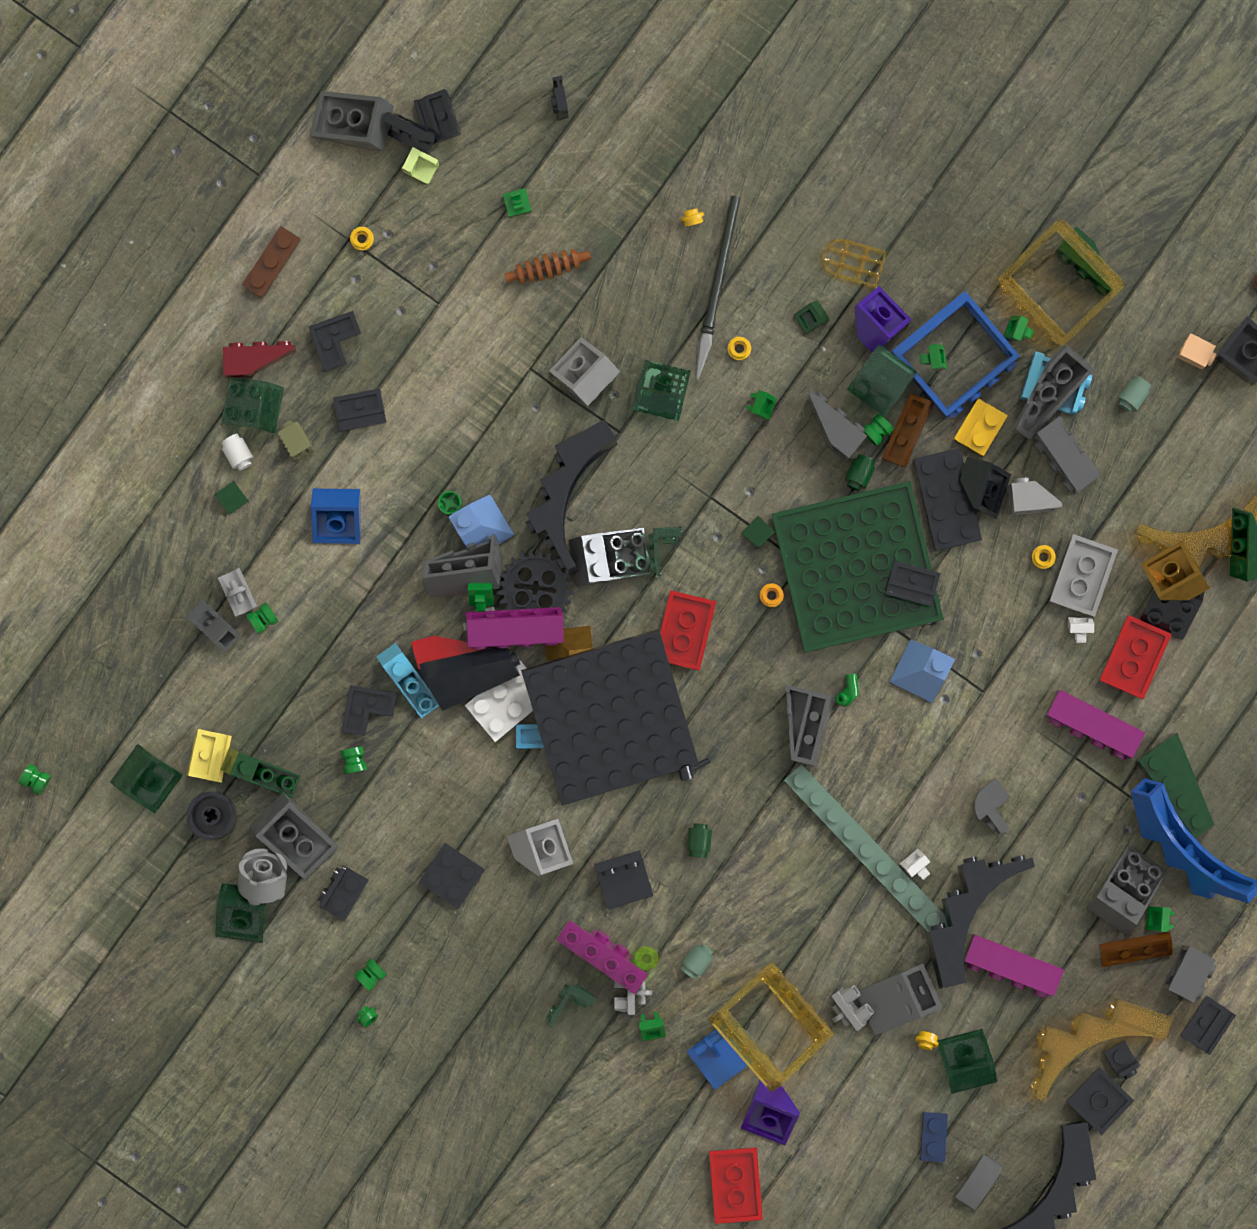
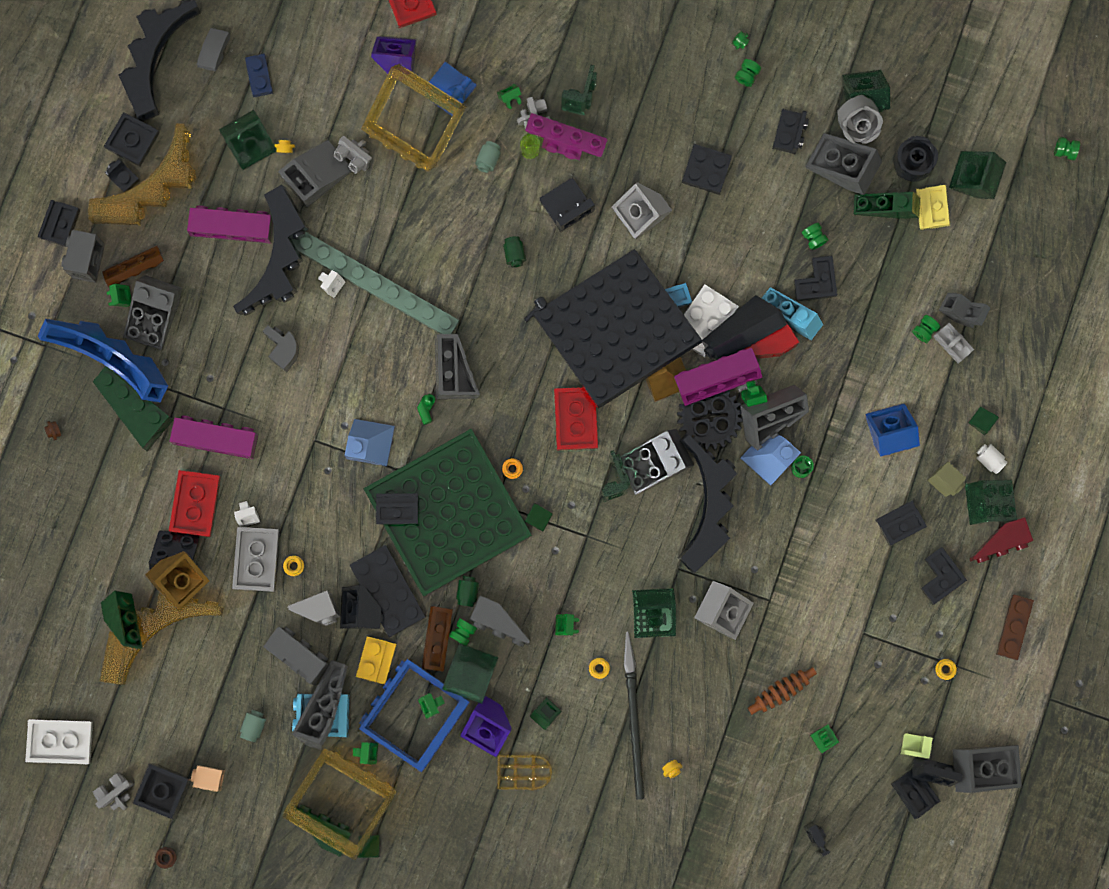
camera: 165 degrees right, 5 degrees down
none -> dark green slope [358,835,380,858]

